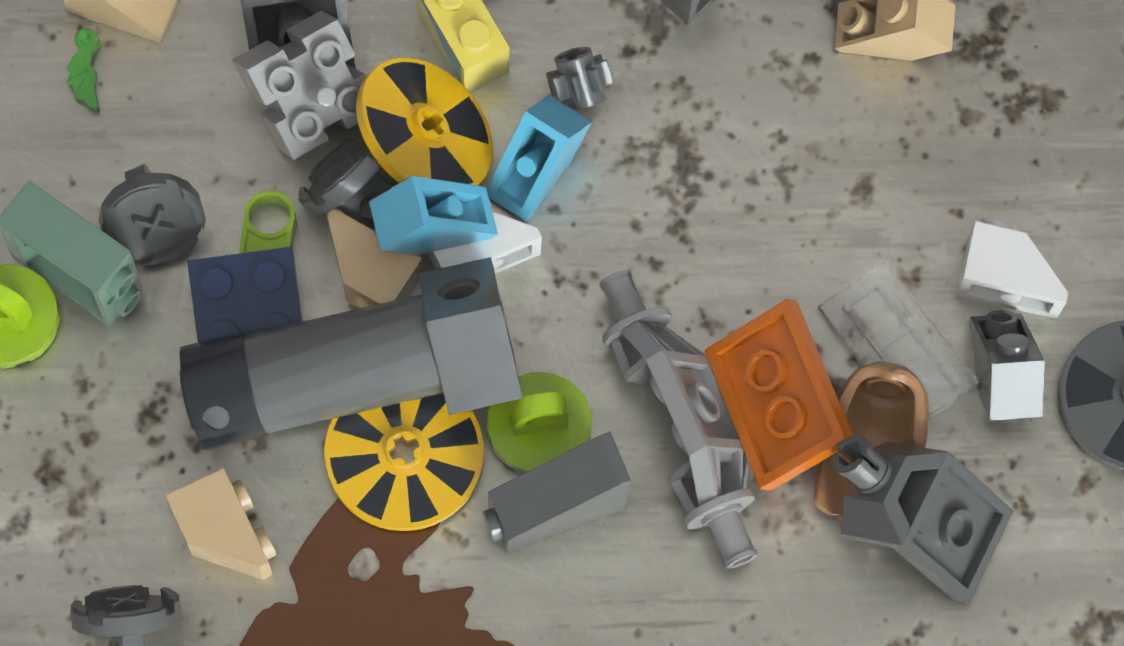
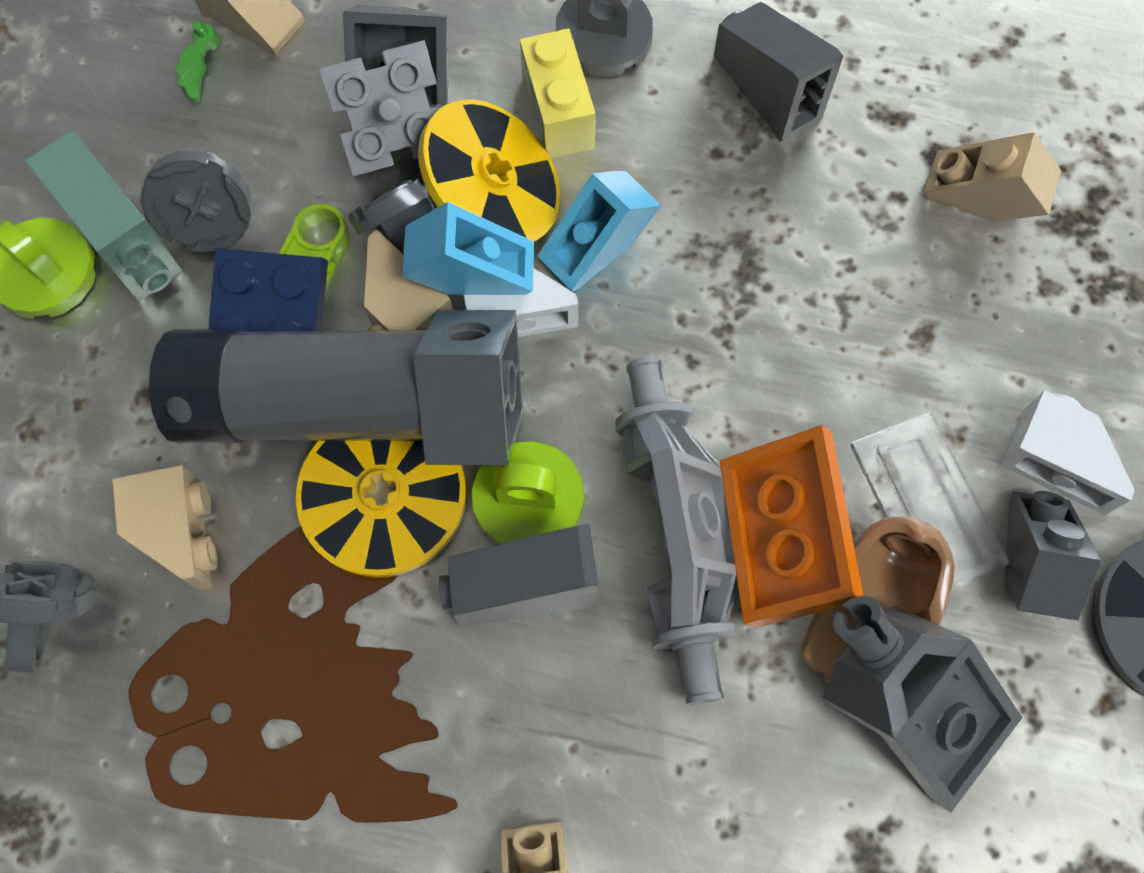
camera: 20 degrees right, 0 degrees up
dark grey gear [546,47,613,109] -> none

